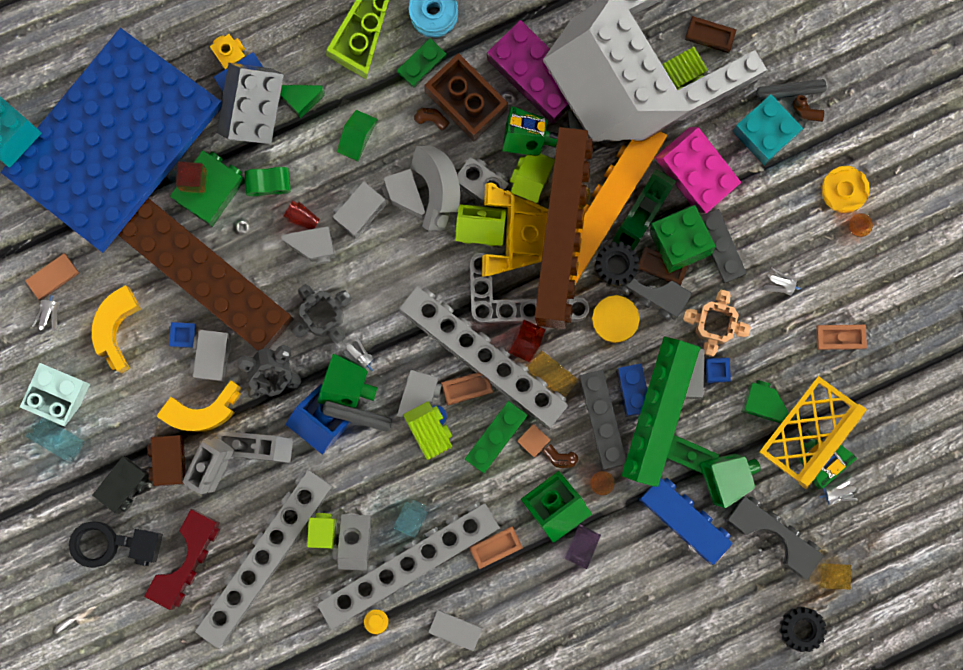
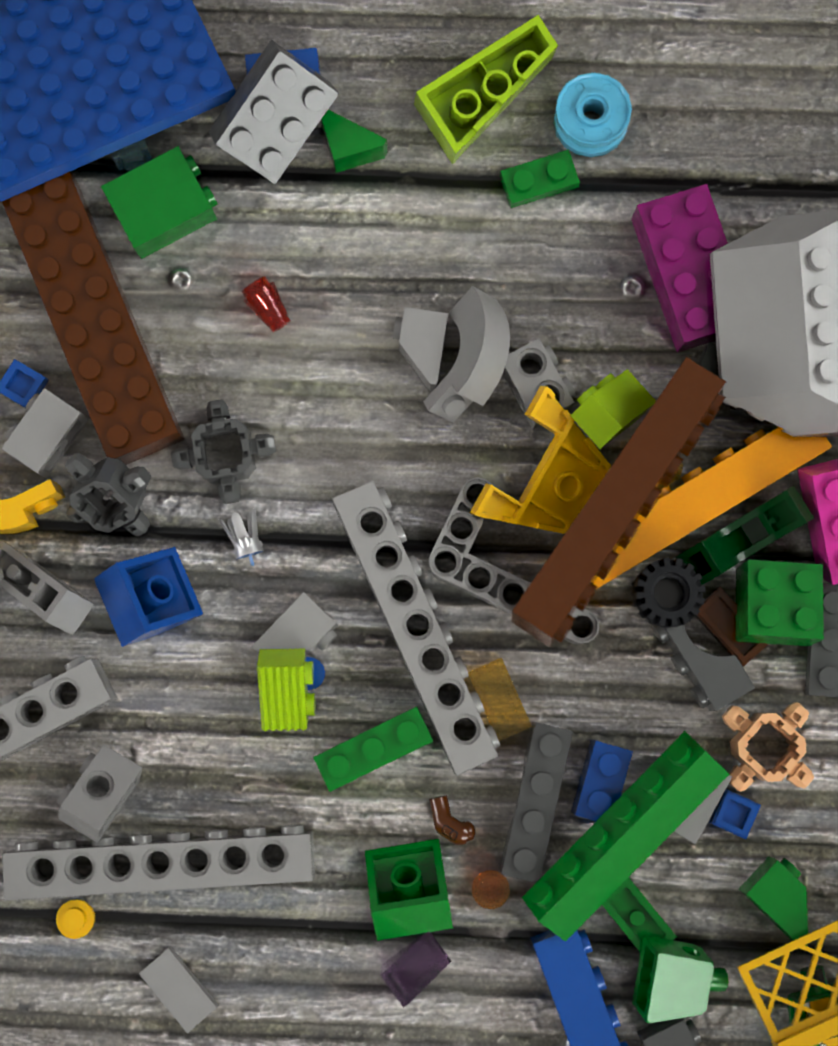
camera: 30 degrees right, 0 degrees up
clear red brick [176,162,207,193] -> none
yellow brick [210,34,245,69] -> none
green axle [244,167,291,197] -> none
light grey slope [281,226,336,264] -> none
lime brick [307,513,338,549] -> none
green torso [317,354,378,408] -> none
dark grey axle [322,401,392,432] -> none
light grey brick [333,182,387,239] -> none
green slope [337,110,378,162] -> none
clear light blue brick [393,500,429,539] -> none
reddish brown arm [414,107,450,131] -> none
reddish brown brick [424,53,508,142] -> none
nougat tile [441,372,493,406] -> none
lime brick [455,204,506,246] -> none
nougat tile [469,526,523,569] -> none
green torso [502,106,558,156] -> none
clear red brick [508,320,546,362] -> none
nougat tile [517,424,550,458] -> none
yellow tile [592,295,640,343] -> none

